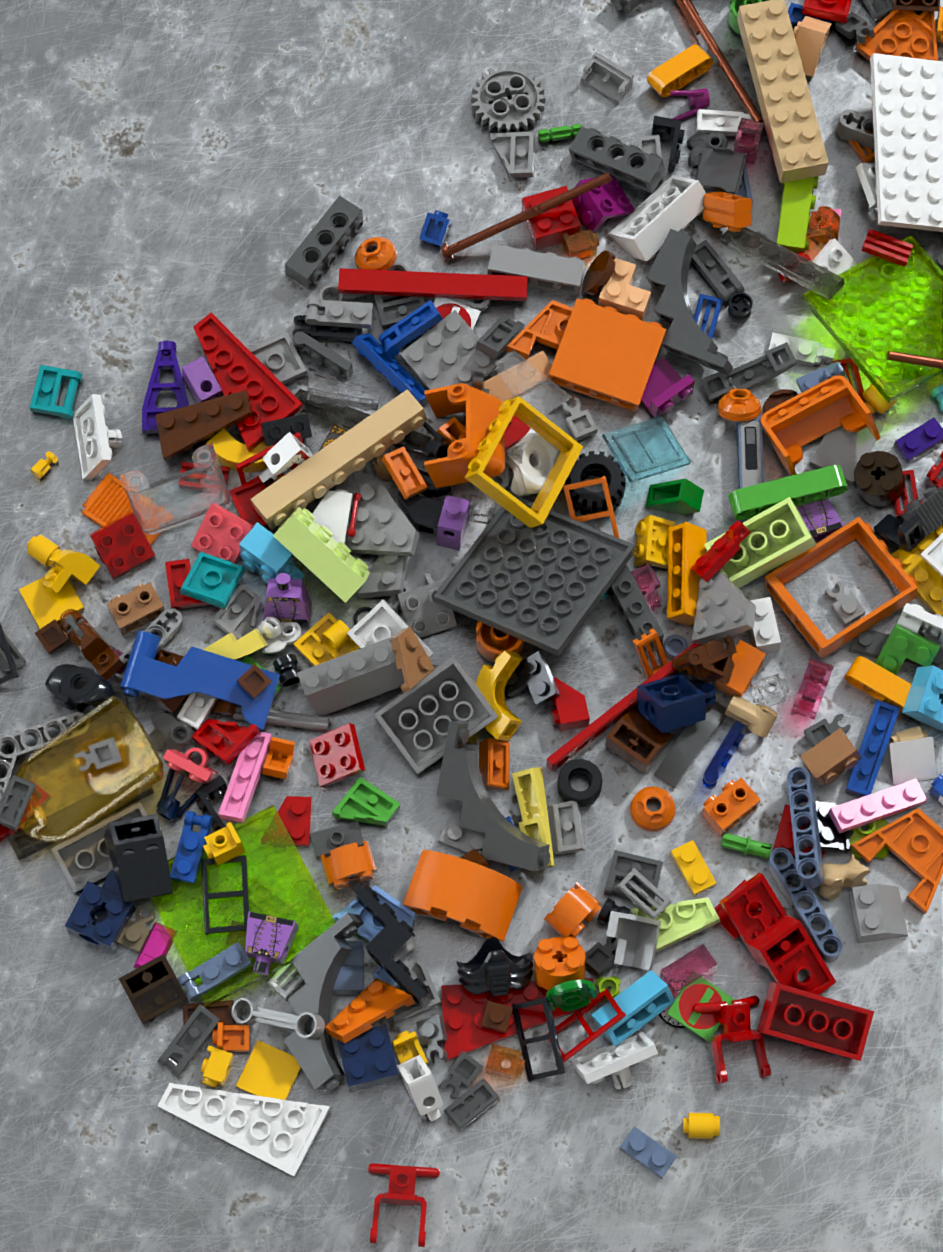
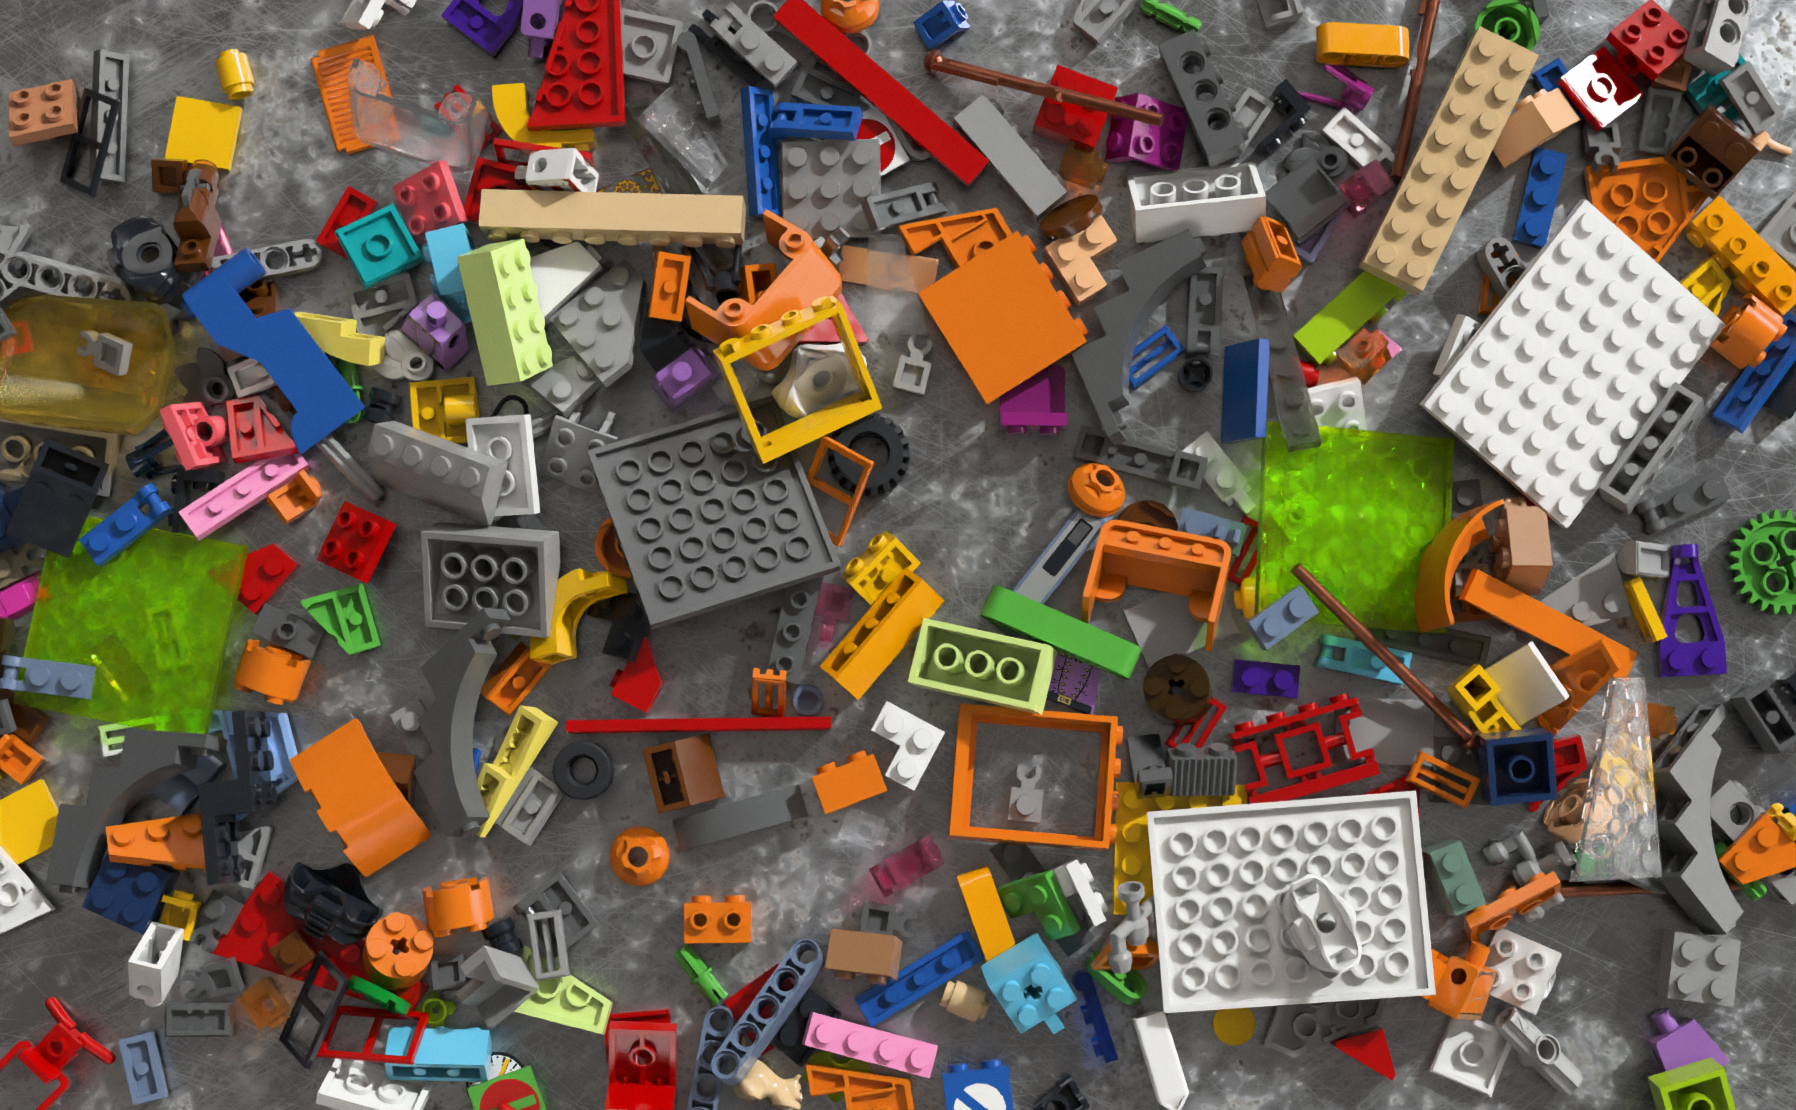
camera: 35 degrees right, 15 degrees up
yellow brick [42,550,100,593] -> none
red plate [89,512,155,578] -> none
medium nougat brick [107,582,165,636] -> none
reddish brown wing [155,390,253,462] -> none
black window [202,856,249,935] -> none
yellow brick [203,822,245,866] -> none
light grey piece [231,998,325,1040] -> none
reddish brown plate [236,664,272,700] -> none
medium lavender torso [245,912,299,975] -> none
black bracket [261,413,312,446] -> none
white hinge [261,616,282,638] -> none
red hinge [346,493,361,537] -> none
medium nougat wing [391,626,435,692] -> none
clear light blue piece [602,416,691,483] -> none
dark blue brick [637,673,716,733] -> none
green slope [645,478,704,515] -> none
clear pink panel [660,944,718,998] -> none
yellow plate [670,840,717,896] -> none
reddish brown piece [672,636,737,684] -> none
red hinge [690,521,751,582] -> none
light grey plate [692,571,756,645] -> none
clear blue plate [702,720,745,789] -> none
tan piece [725,694,778,737] -> none
red tile [861,229,913,267] -> none
white sticker [889,737,937,785] -> none
none -> sand blue plate [118,1031,169,1105]
none -> blue tile [1221,338,1270,444]
none -> sand blue plate [1245,585,1319,650]
none -> blue plate [1511,147,1567,249]

